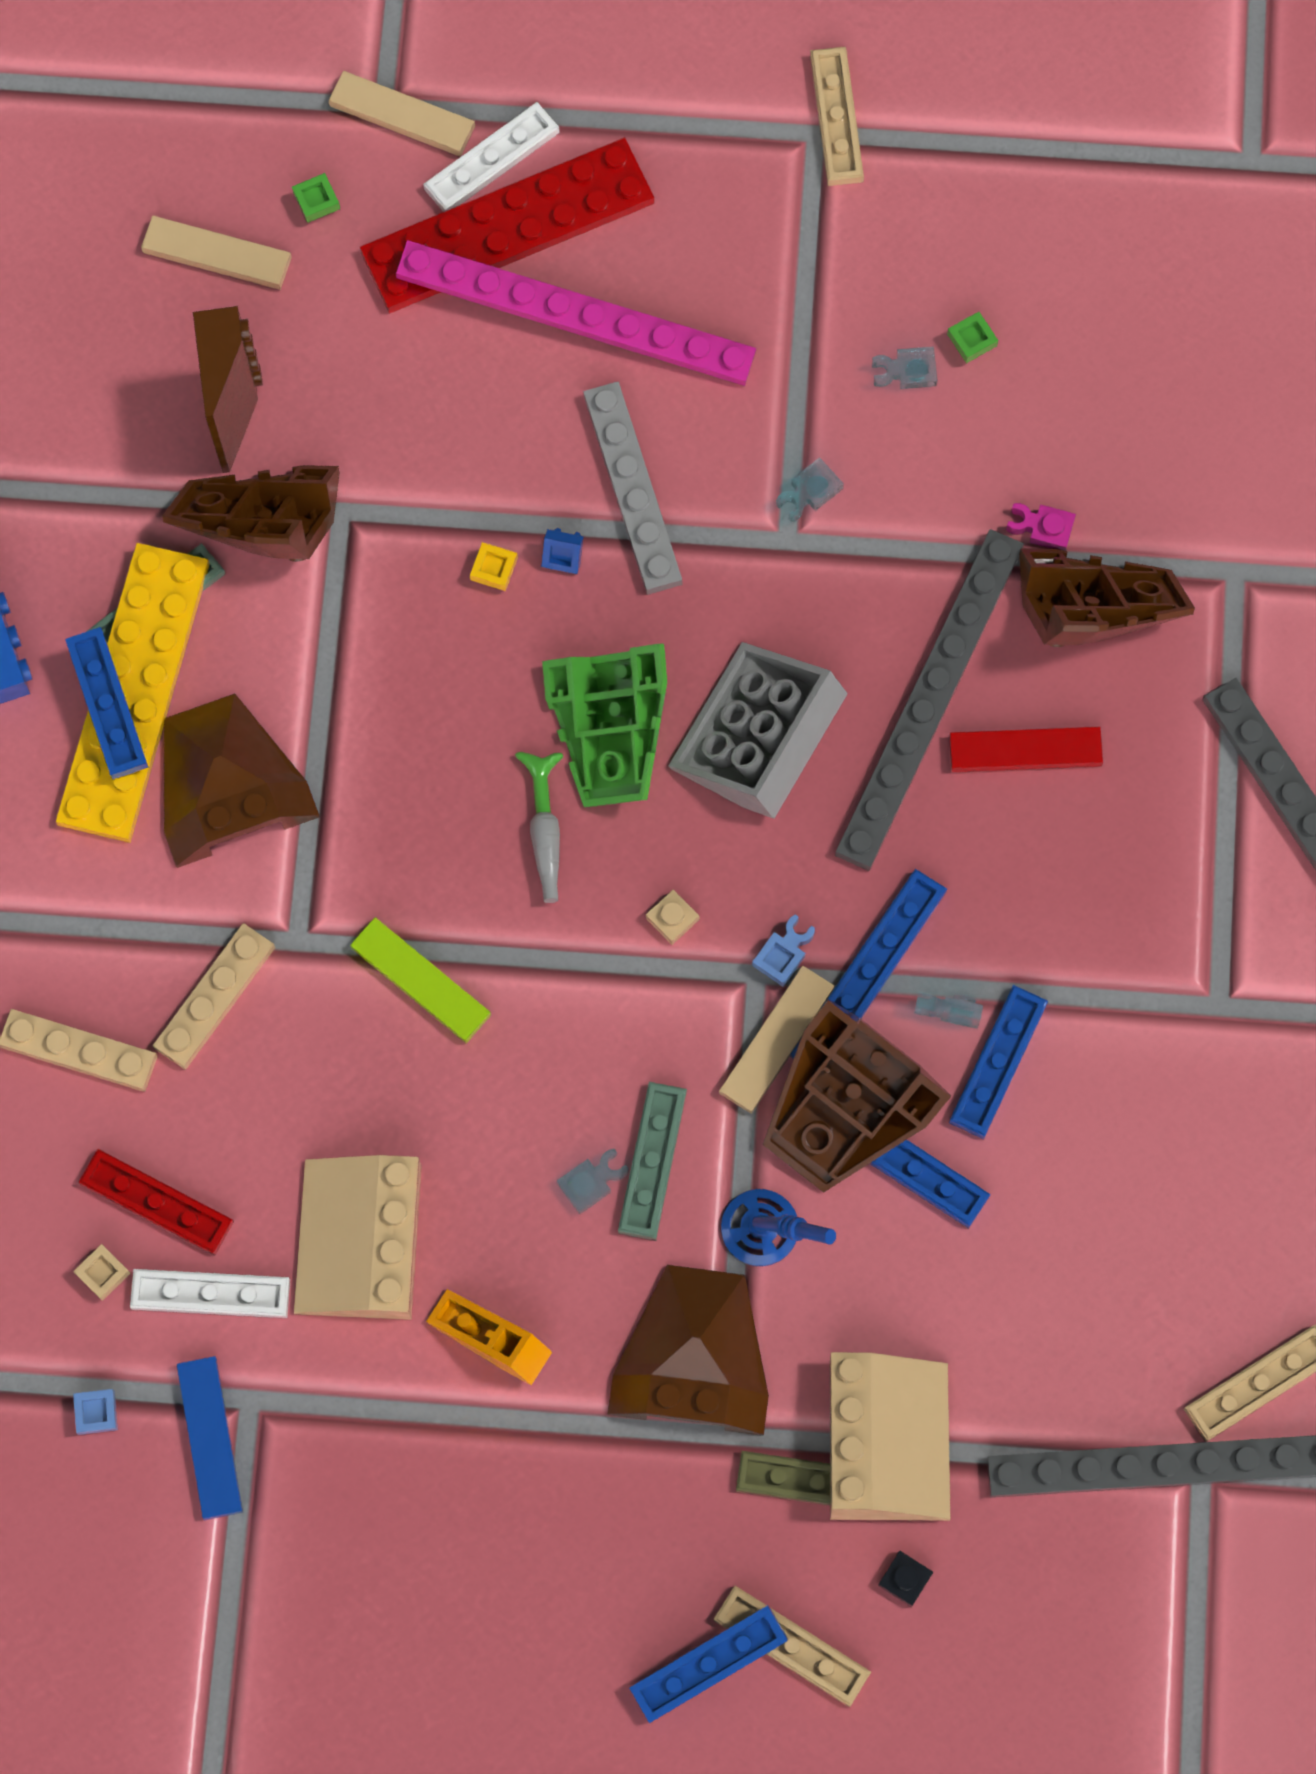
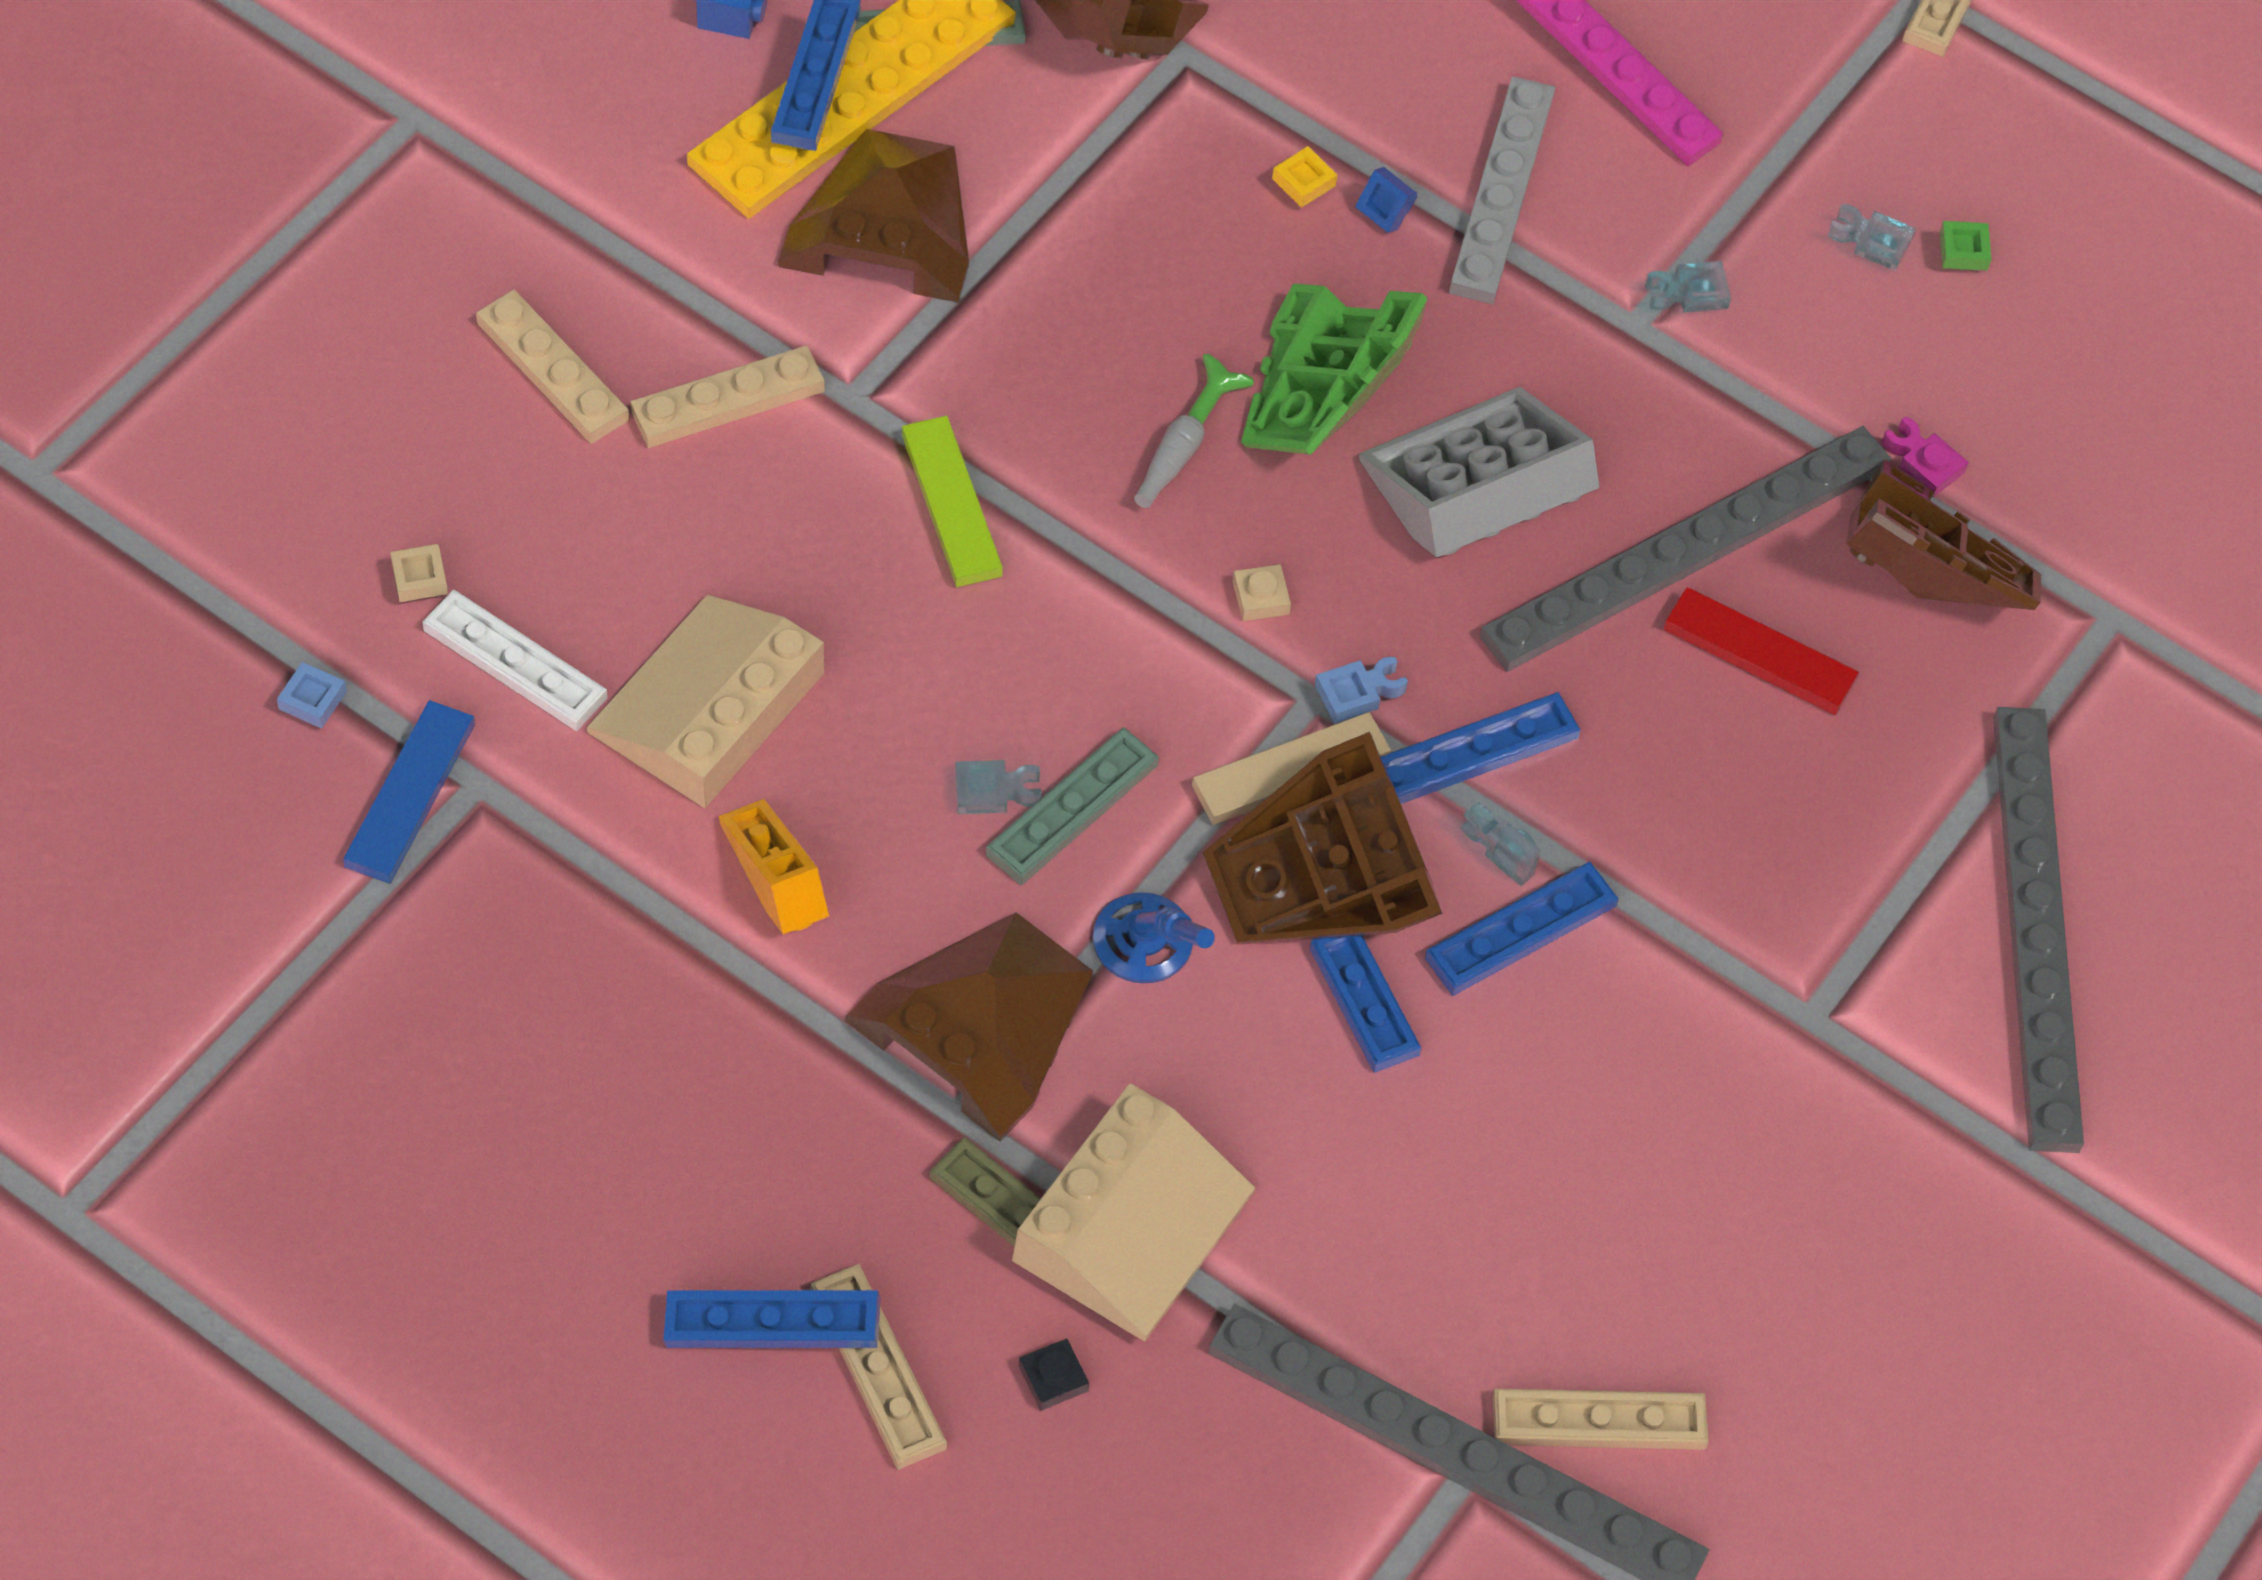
camera: 25 degrees right, 15 degrees down
red tile [79,1149,234,1255] -> none

